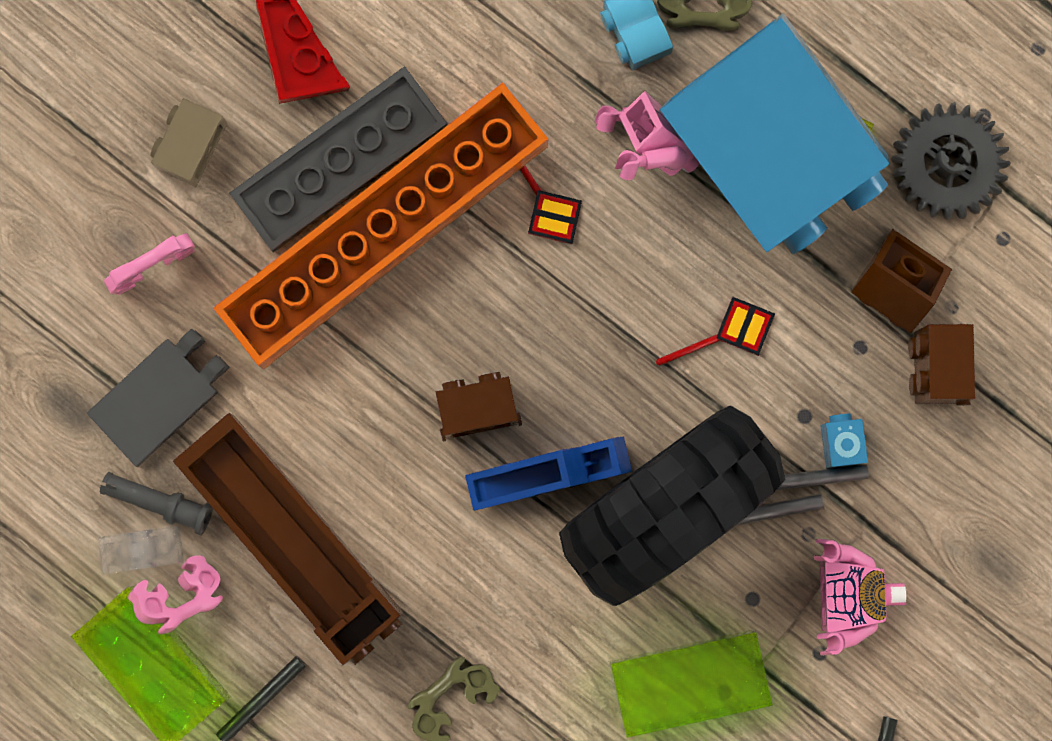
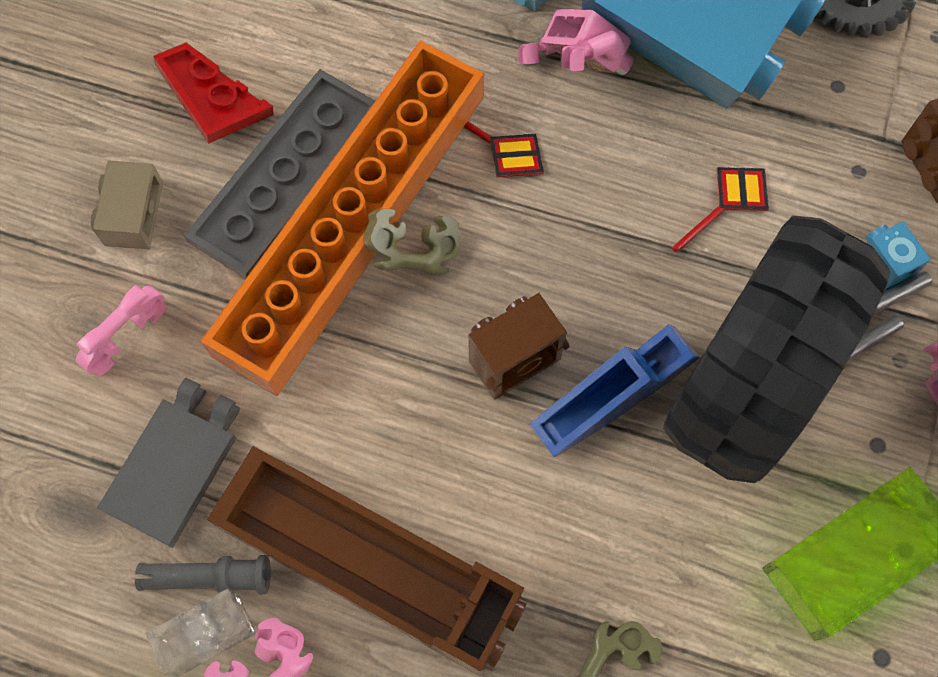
camera: 15 degrees left, 15 degrees down
reddish brown slope [851,228,952,333] -> none
none -> olive helmet [364,209,461,275]

